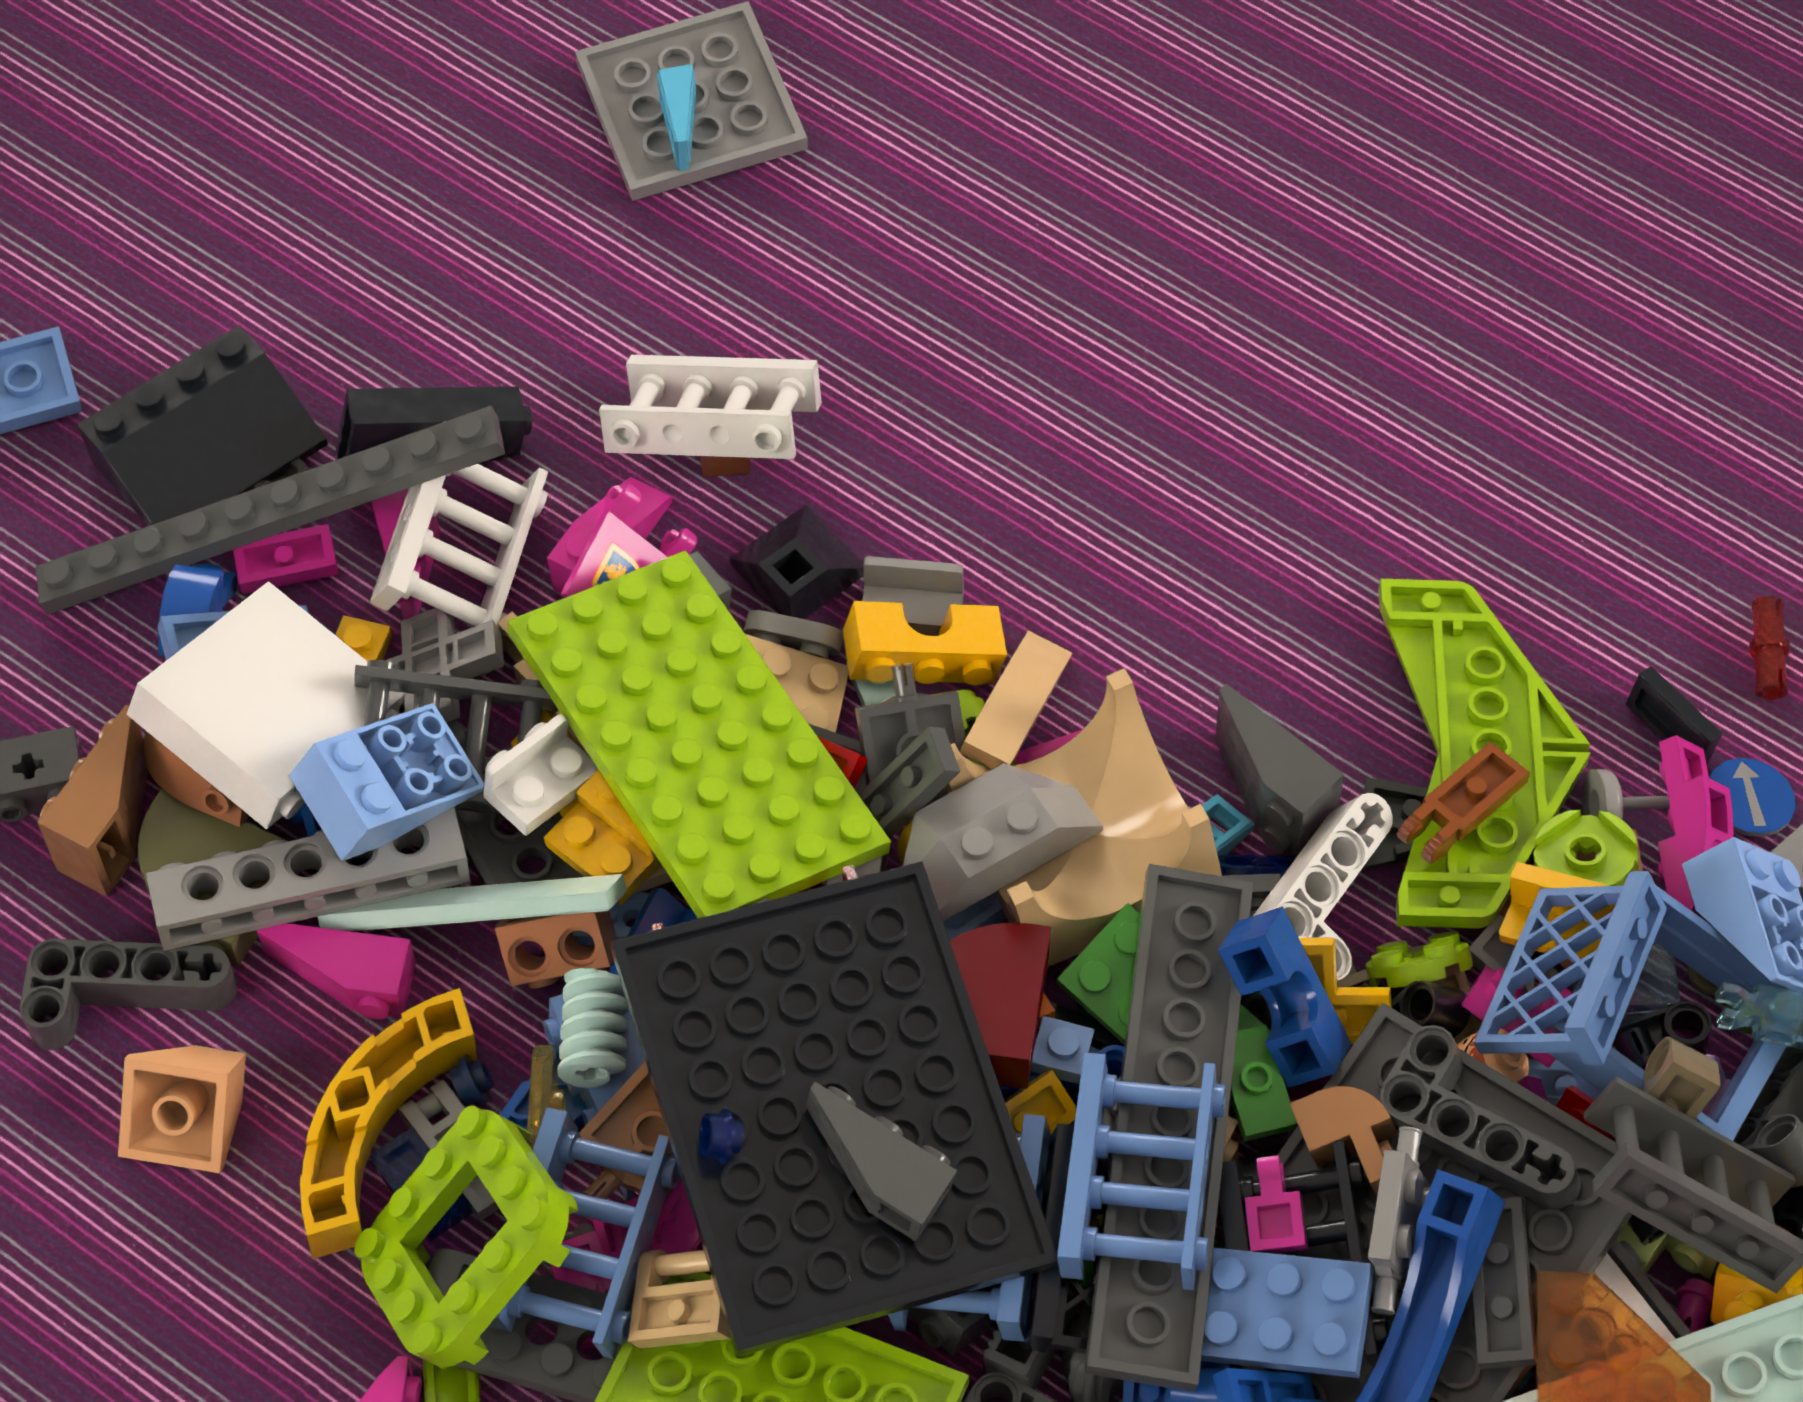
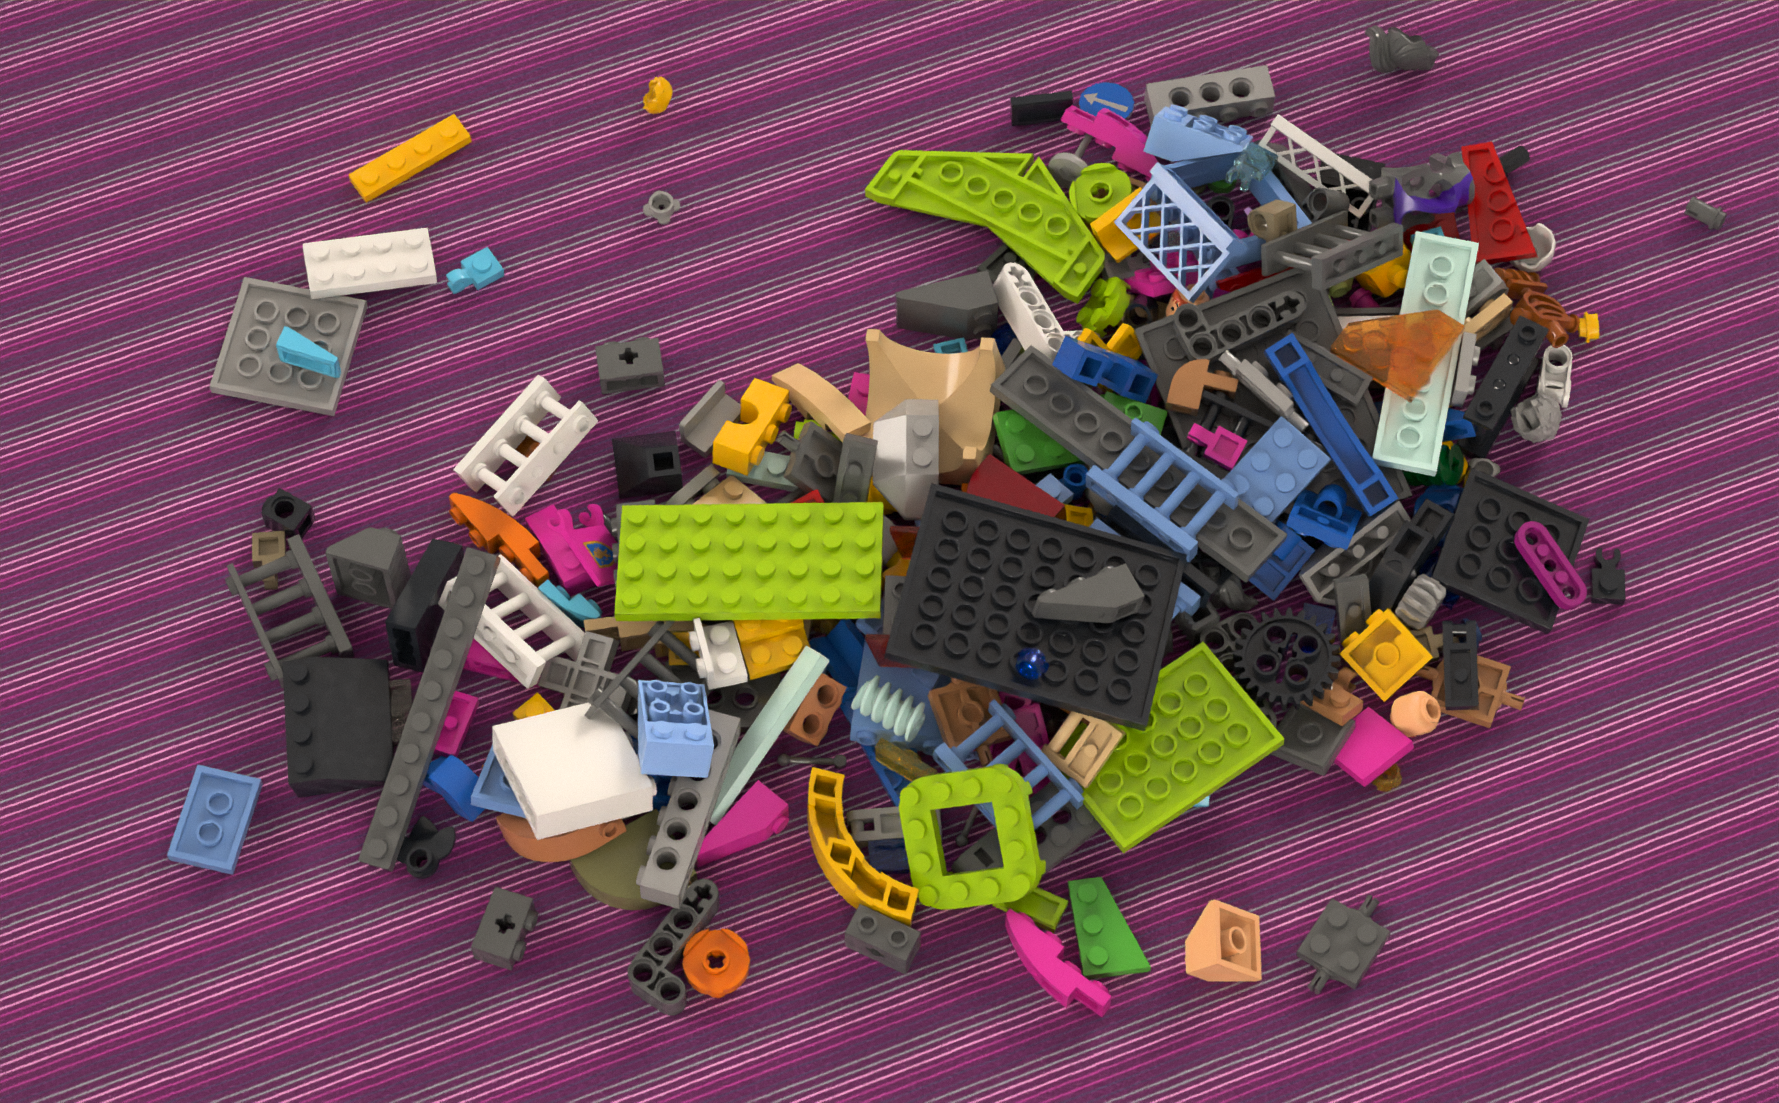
camera: 60 degrees left, 5 degrees up
medium nougat slope [37,705,148,897] -> none
light nougat slope [118,1045,246,1173] -> none
dark blue plate [449,1054,494,1106] -> none
dark orange hinge [1397,742,1530,864] -> none
clear red pin [1749,596,1790,700] -> none
none -> dark grey fence [225,534,354,688]
none -> dark tan plate [252,531,286,590]
none -> black brick [261,488,316,539]
none -> white plate [302,228,437,299]
none -> dark grey slope [325,527,411,609]
none -> yellow plate [349,114,472,203]
none -> black plate [397,816,456,879]
none -> medium azure plate [446,247,504,294]
none -> orange slope [449,493,550,588]
none -> medium azure slope [538,579,602,628]
none -> dark grey brick [595,337,665,394]
none -> yellow plate [643,77,673,114]
none -> light grey plate [643,191,680,225]
none -> orange plate [682,928,750,998]
none -> dark grey hinge [777,753,847,769]
none -> dark grey brick [845,904,921,975]

